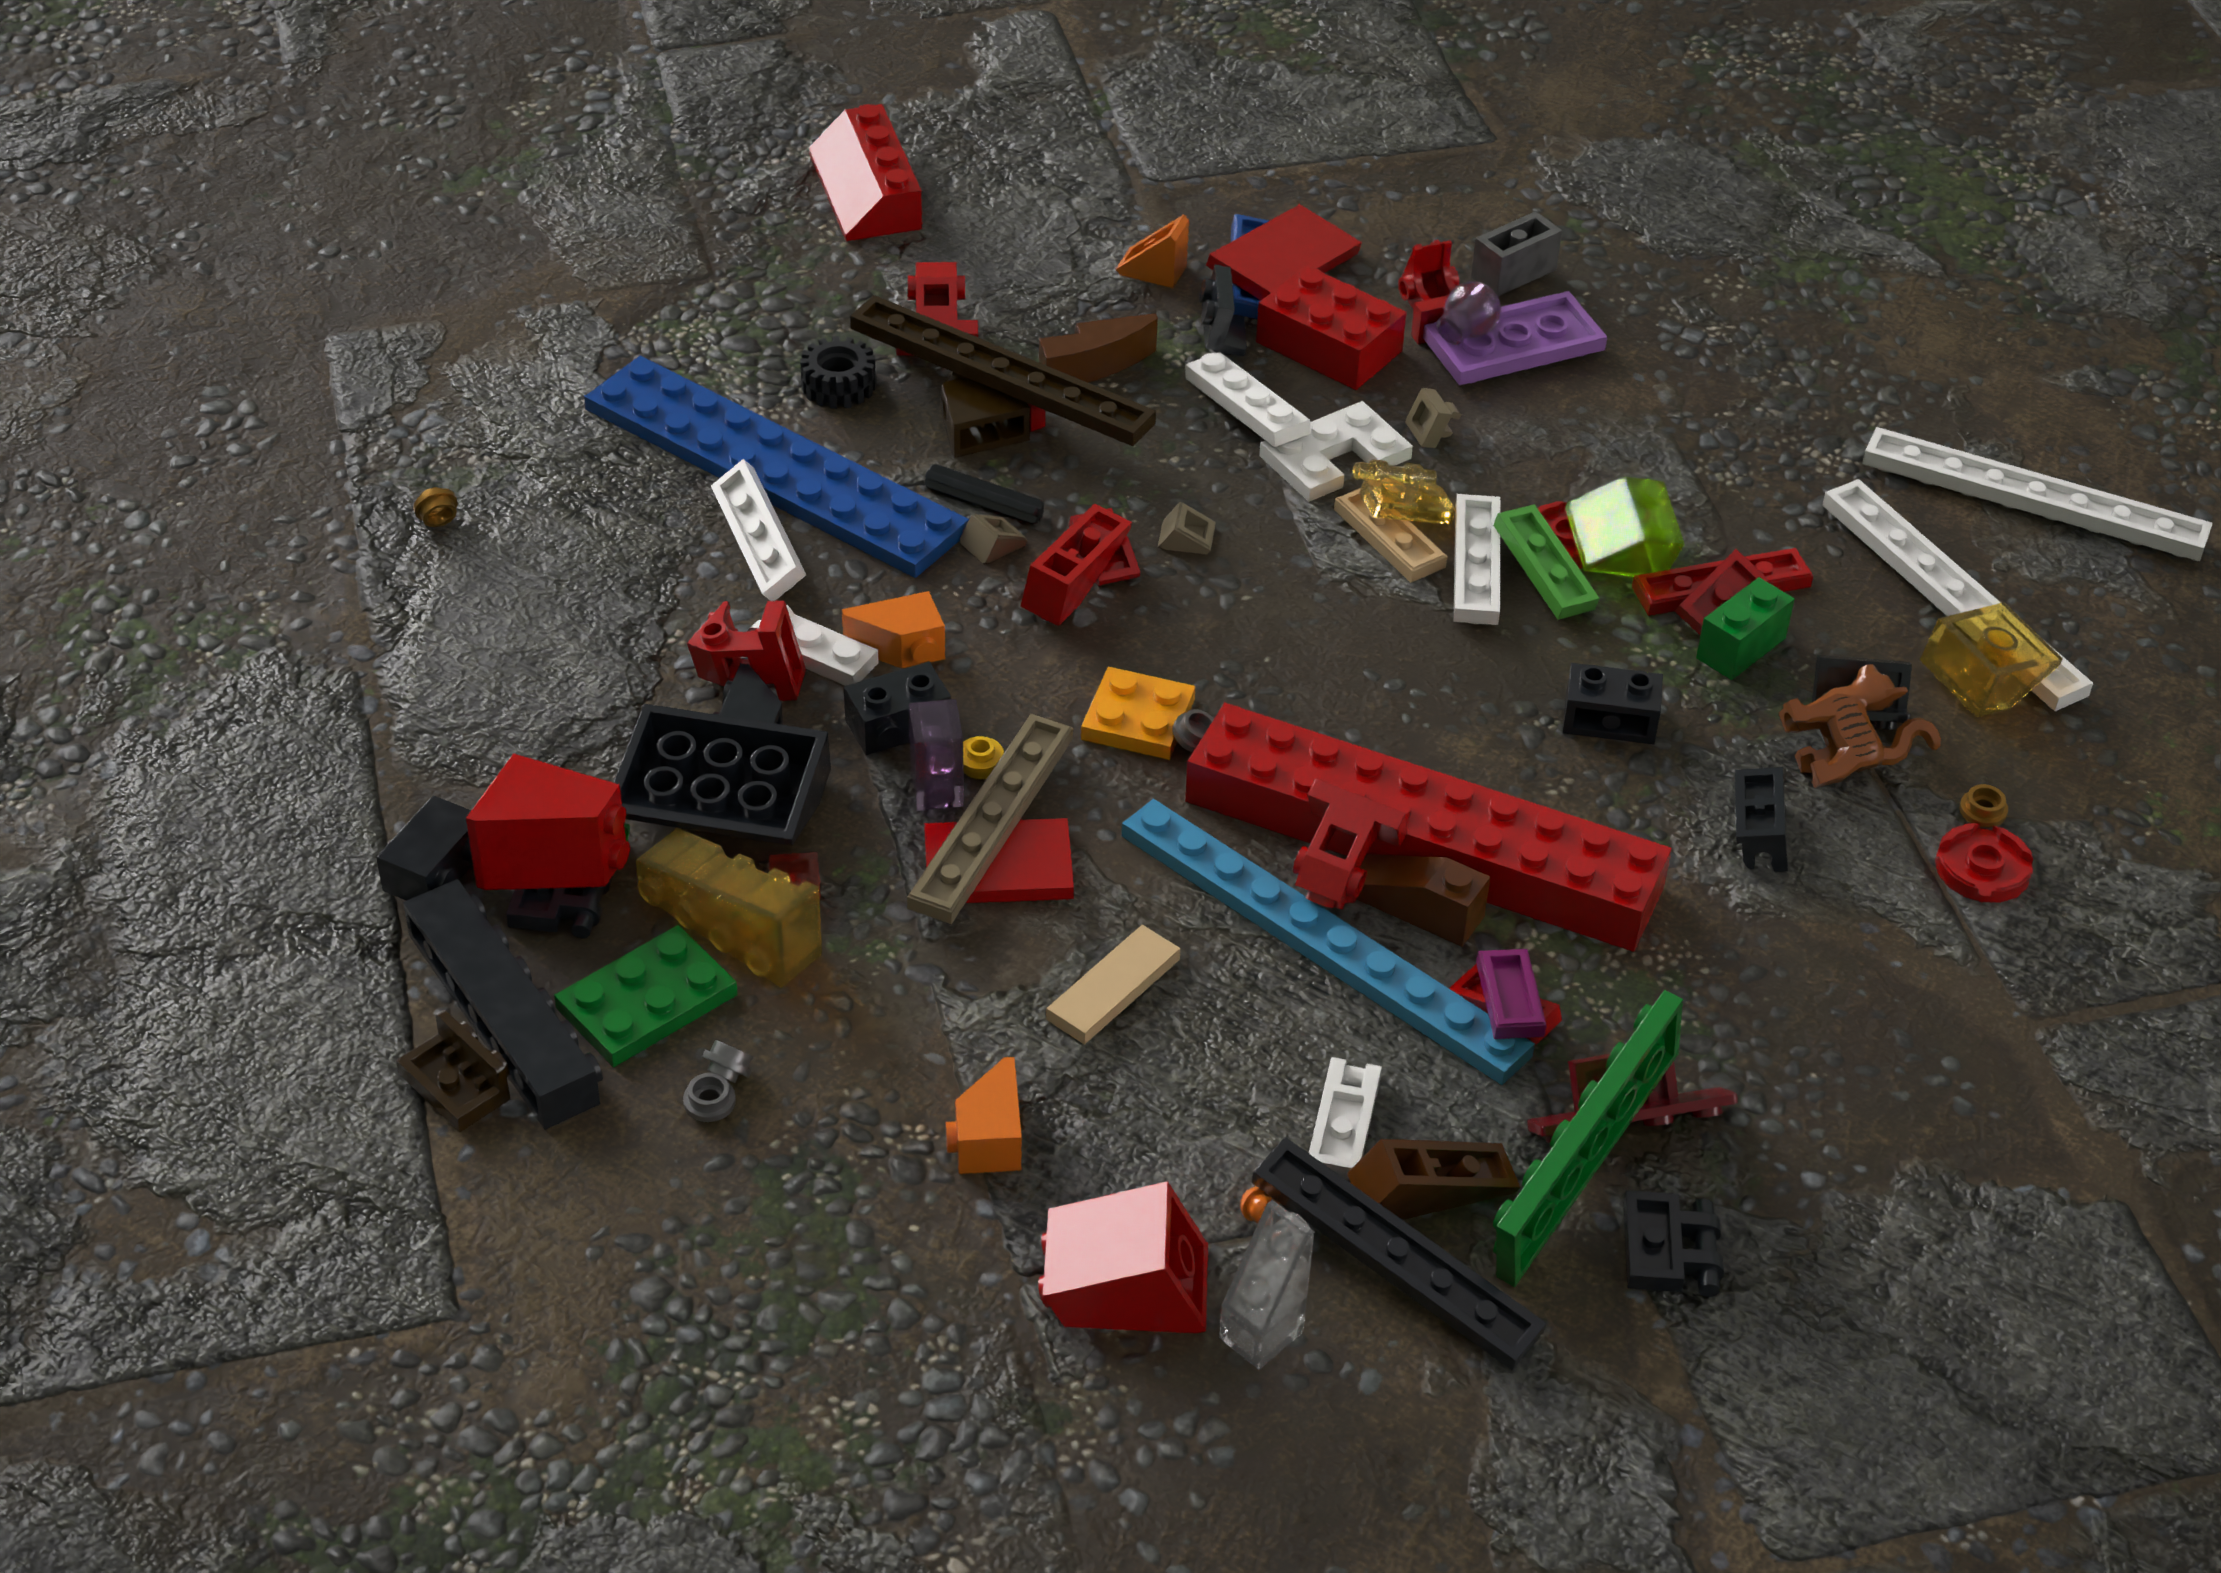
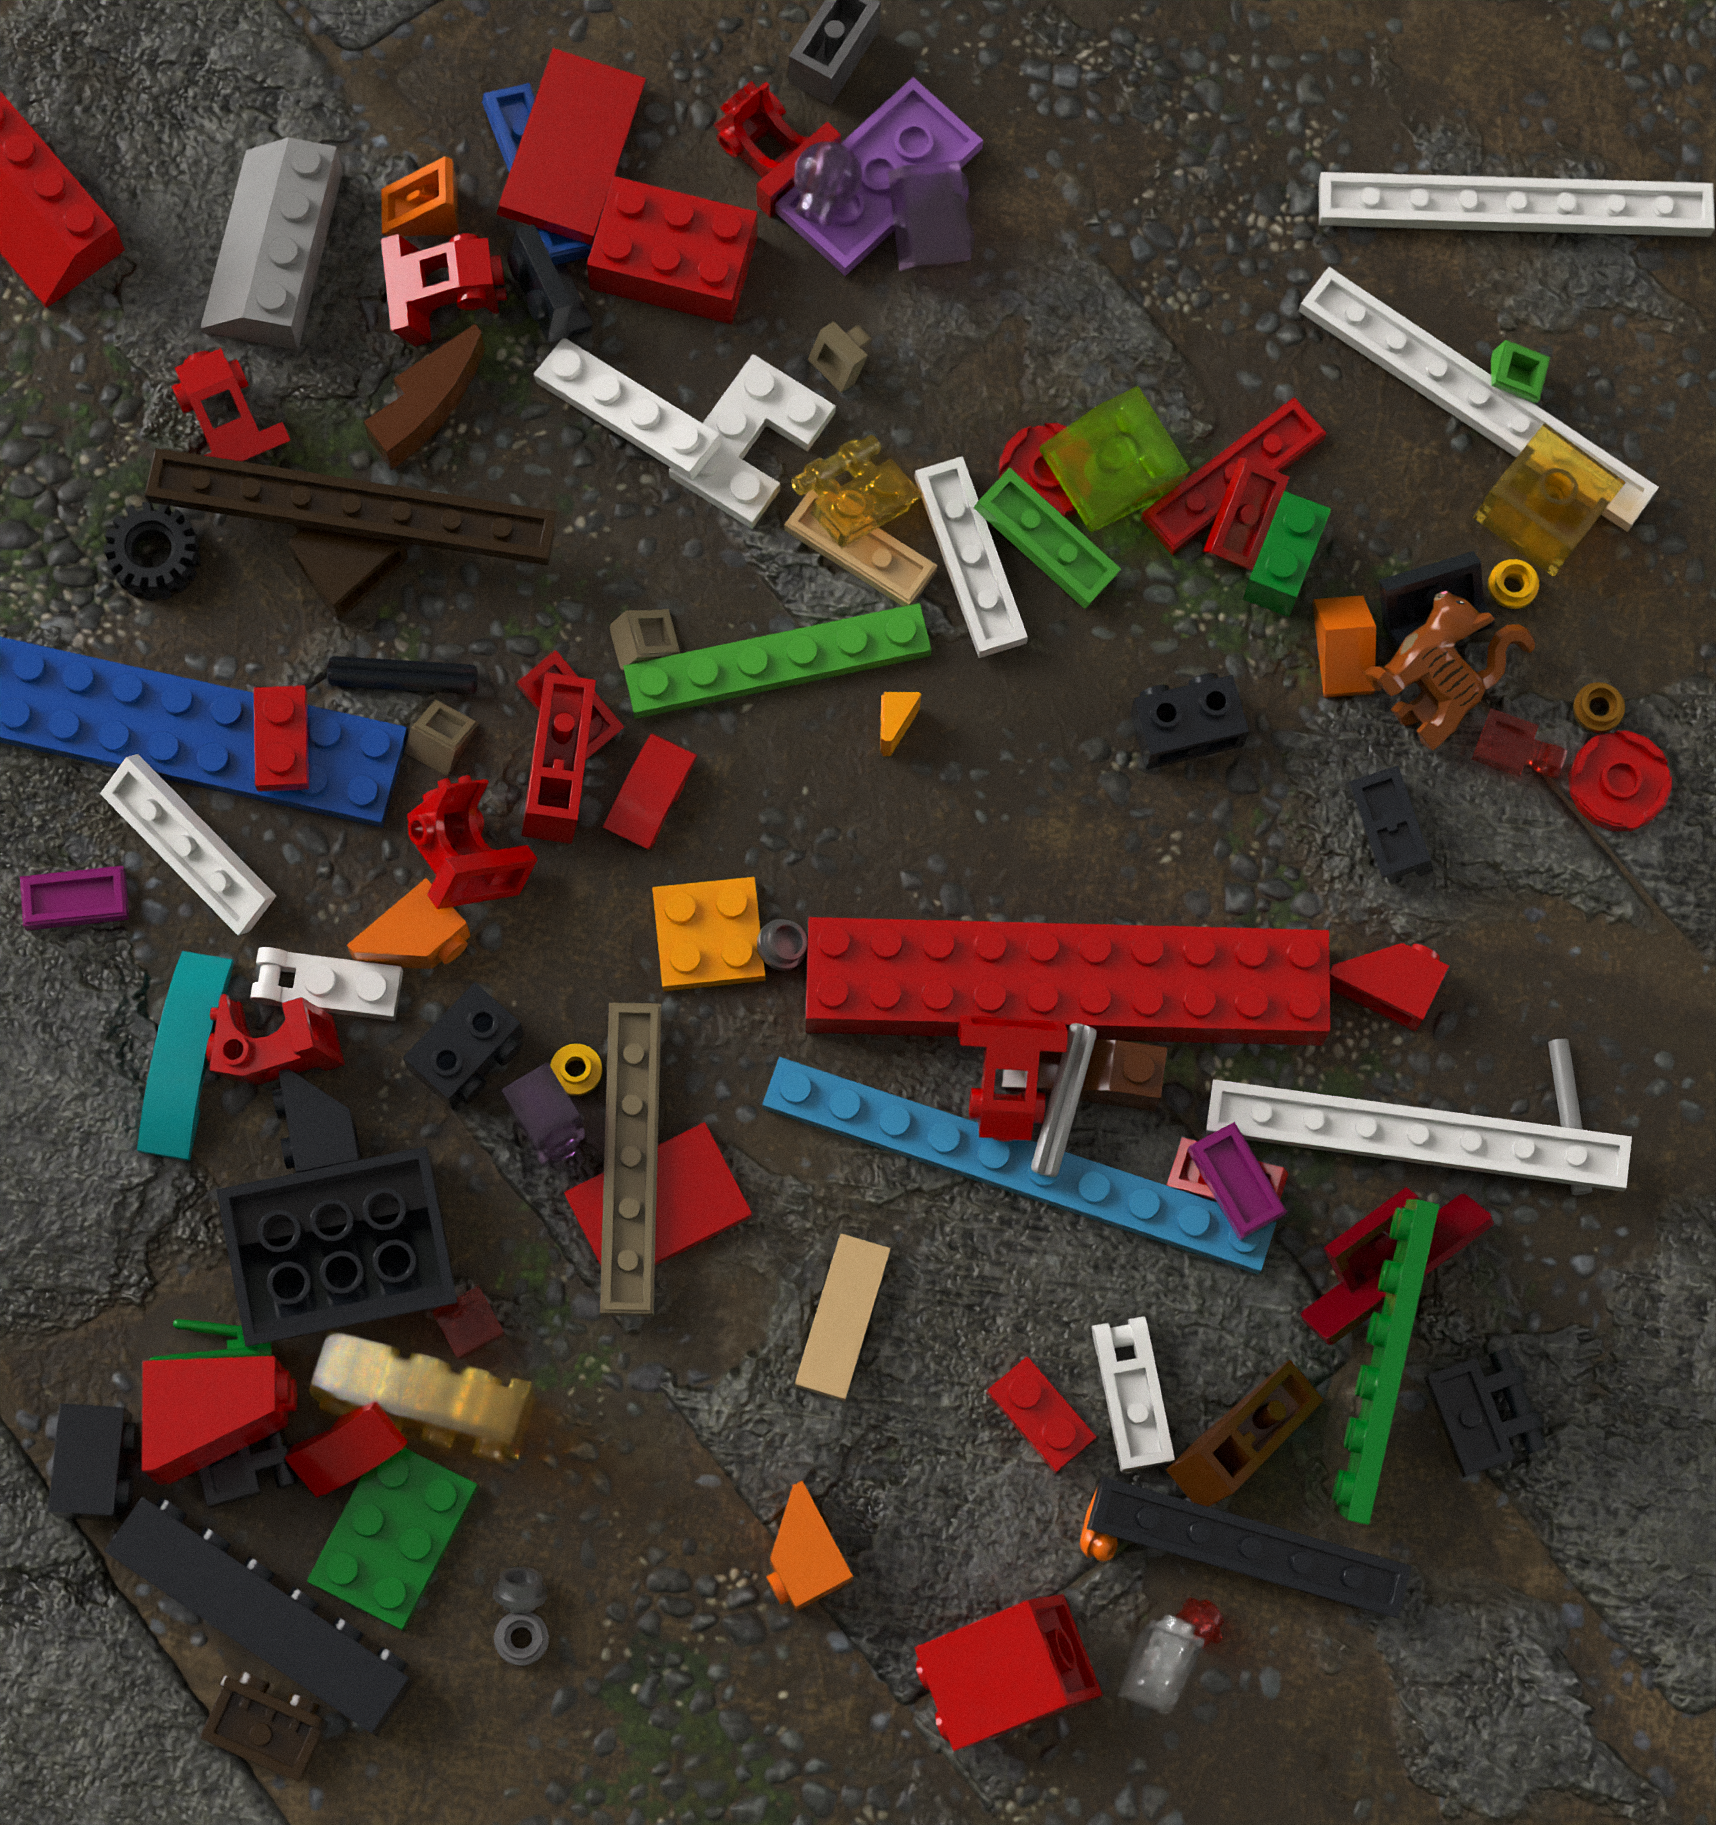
camera: 25 degrees left, 30 degrees up
none -> magenta tile [20,866,129,931]
none -> teal slope [137,951,234,1161]
none -> light grey slope [200,137,343,350]
none -> red plate [254,685,309,792]
none -> red slope [284,1401,408,1498]
none -> red tile [381,233,507,347]
none -> red tile [407,775,538,909]
none -> red slope [603,733,698,849]
none -> bright green plate [623,603,931,719]
none -> light orange slope [880,692,921,756]
none -> clear purple brick [888,161,975,271]
none -> red plate [986,1356,1097,1474]
none -> light grey axle [1031,1023,1097,1177]
none -> clear red plate [1175,1598,1224,1649]
none -> white plate [1206,1079,1632,1192]
none -> orange slope [1312,595,1376,698]
none -> red slope [1330,943,1449,1032]
none -> clear red plate [1472,708,1568,779]
none -> yellow plate [1488,559,1539,609]
none -> bright green slope [1491,340,1550,403]
none -> light grey bar [1548,1039,1593,1195]

